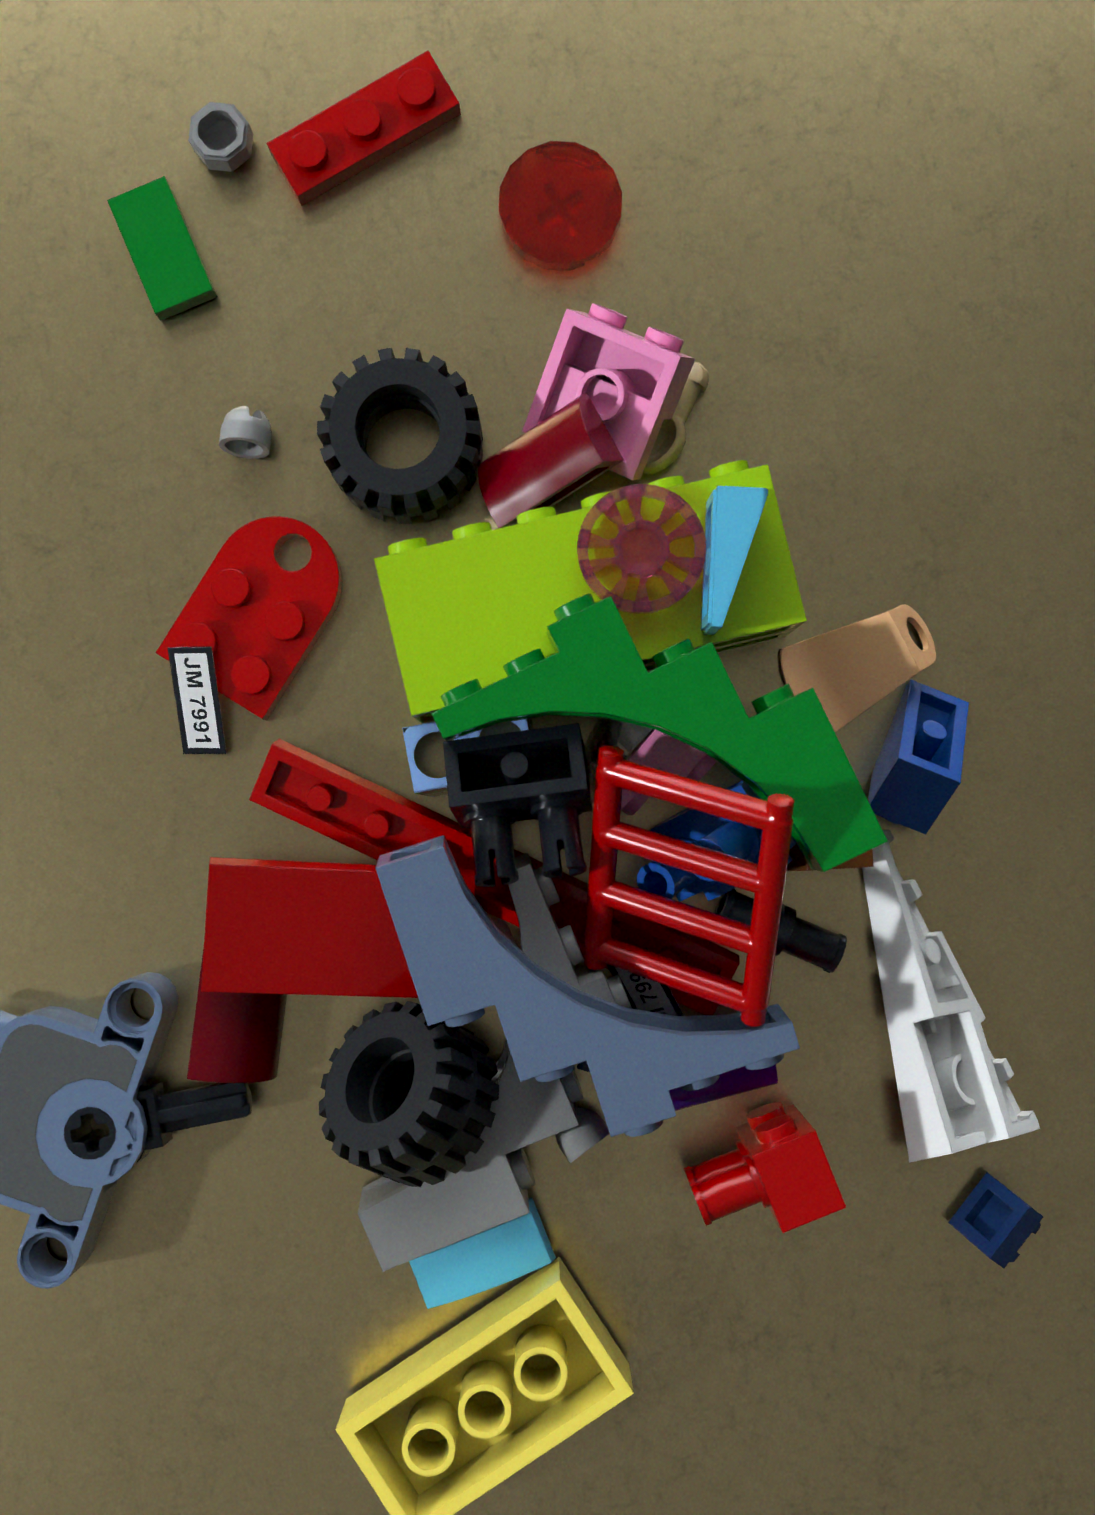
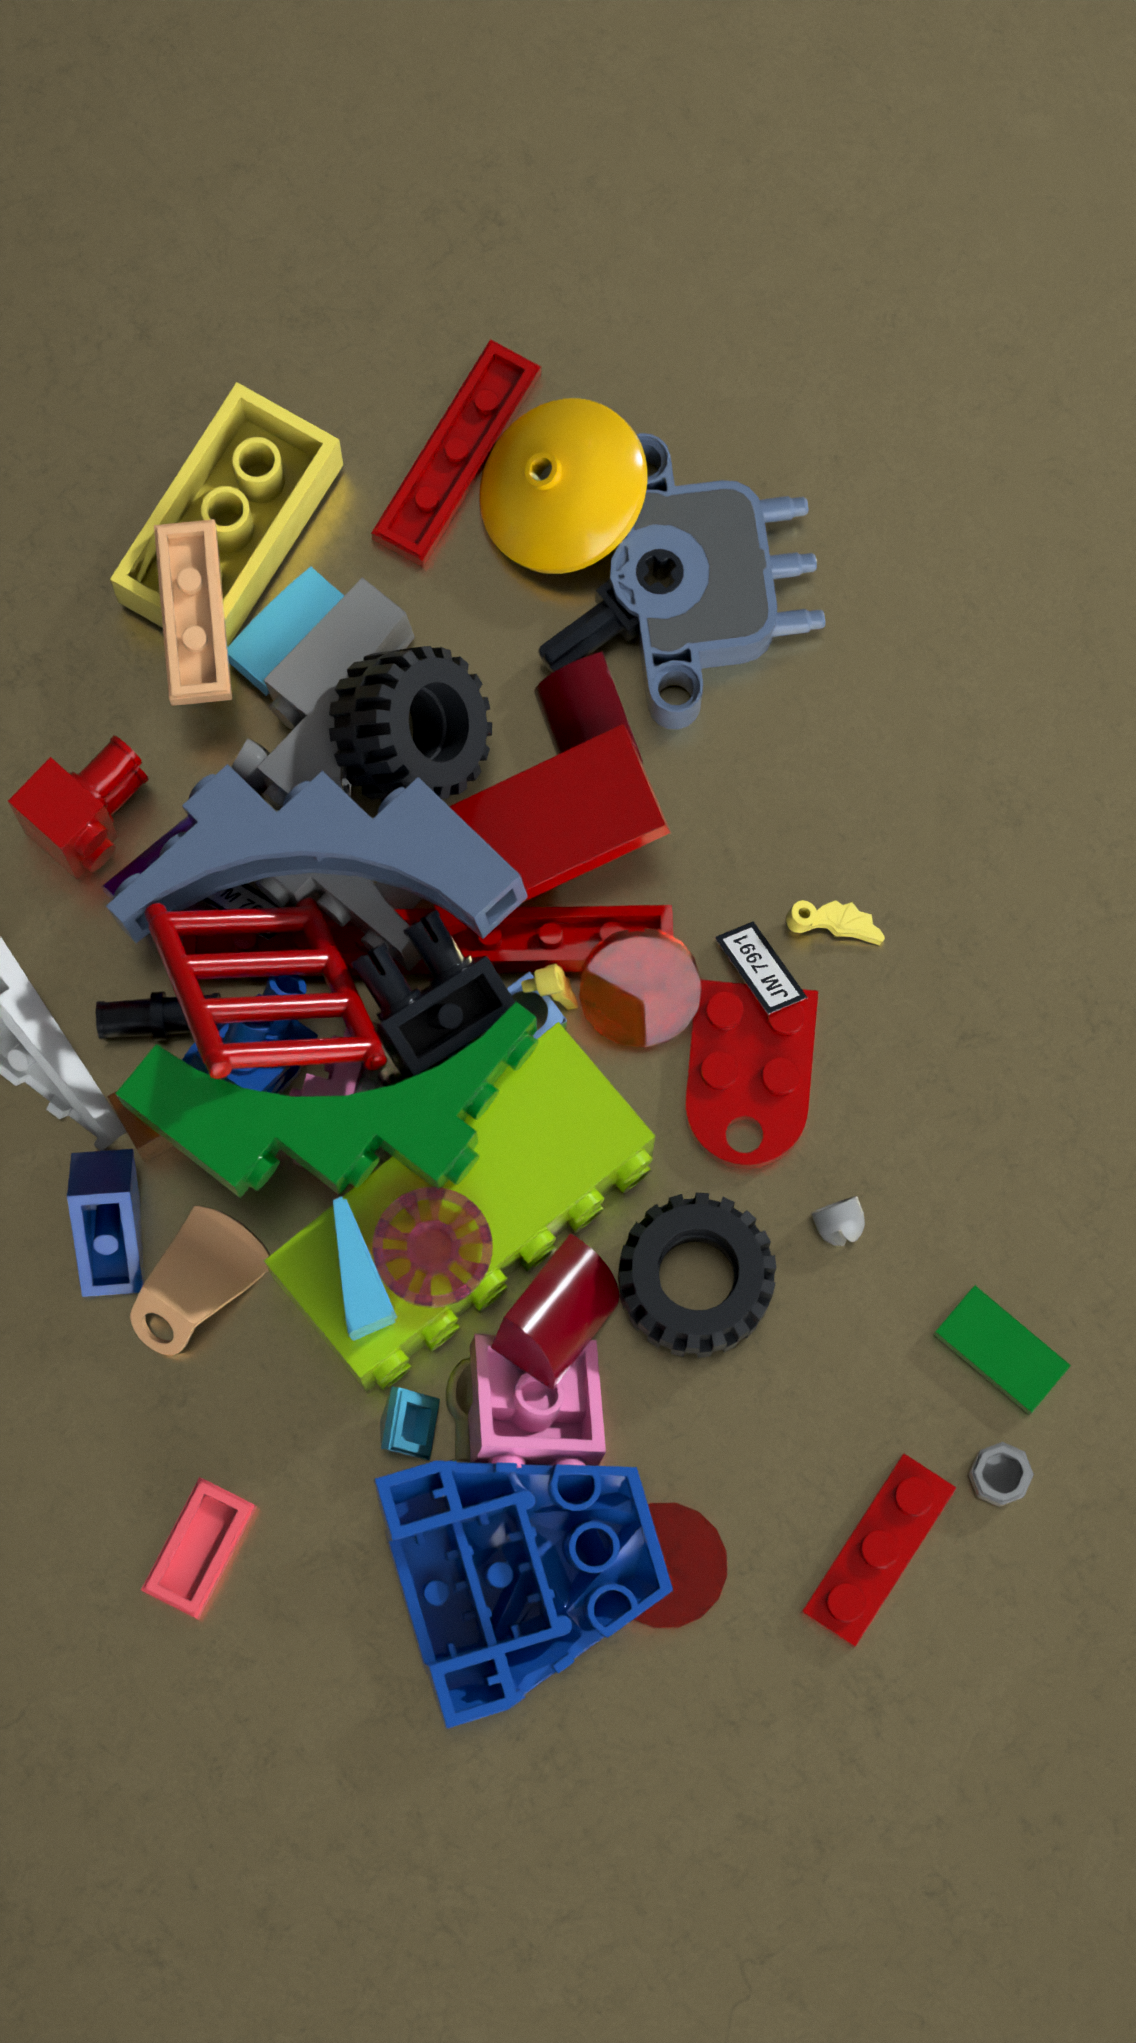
camera: 150 degrees right, 10 degrees down
none -> coral tile [141,1477,257,1620]
none -> light nougat tile [154,519,232,706]
none -> red tile [371,339,541,567]
none -> blue wedge [374,1460,673,1729]
none -> medium azure slope [380,1387,440,1460]
none -> yellow dish [479,398,648,574]
none -> light yellow piece [521,964,578,1010]
none -> clear red tile [579,928,702,1047]
none -> light yellow piece [786,900,885,945]

